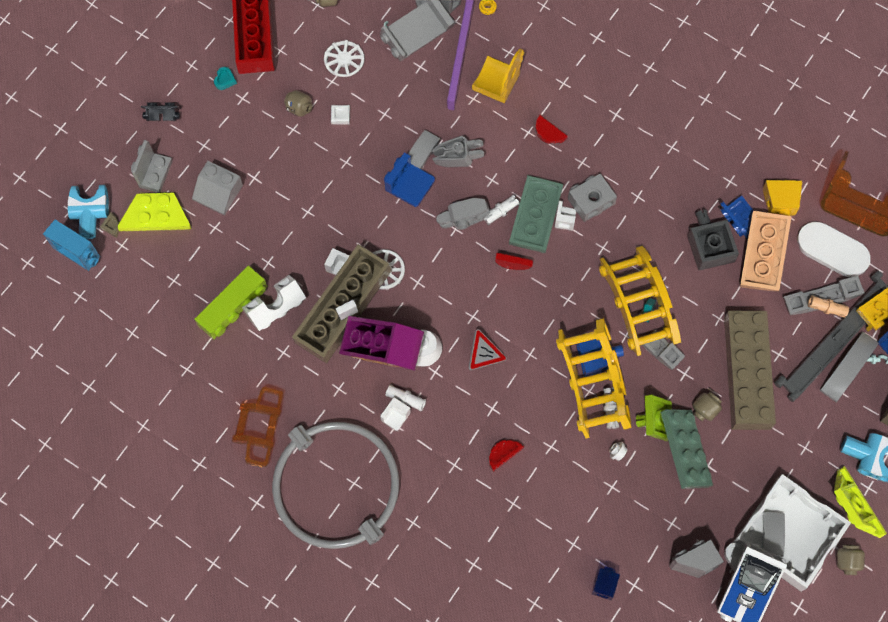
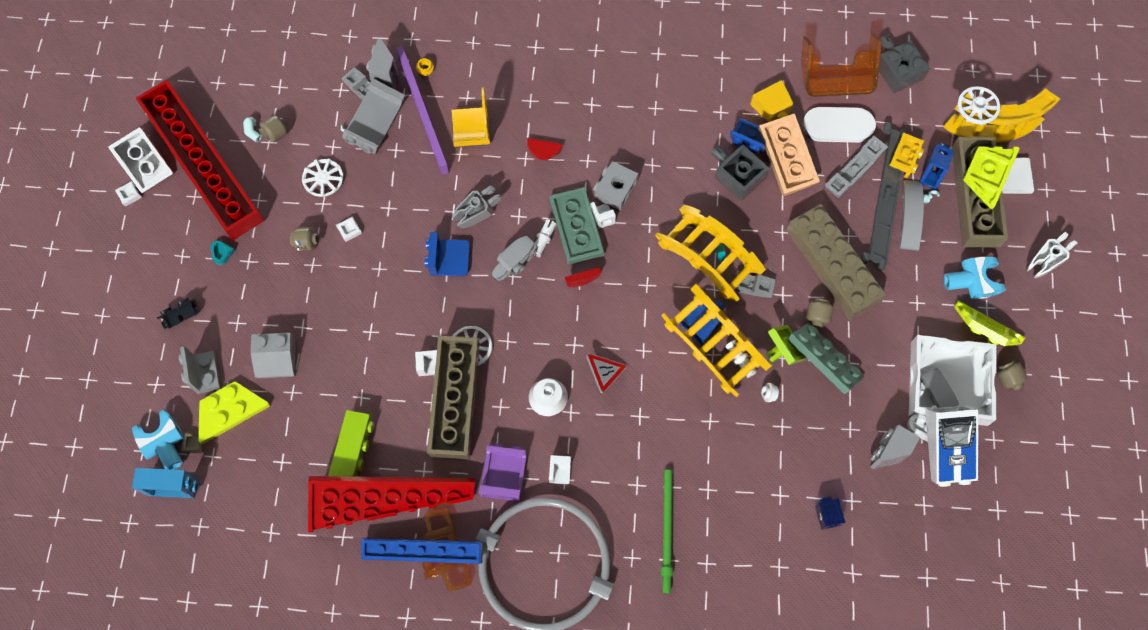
camera: 30 degrees left, 0 degrees up
white arch [242,275,306,331] -> none
white tile [336,300,358,320] -> none
magenta brick [339,316,424,371] -> none
white pin [386,385,426,411] -> none
light grey slope [408,130,441,170] -> none
red tile [489,440,524,472] -> none
light nougat pin [808,295,849,318] -> none
none -> red wing [308,476,475,532]
none -> blue tile [361,538,483,564]
none -> medium lavender panel [479,443,527,502]
none -> bright green bar [661,470,673,594]

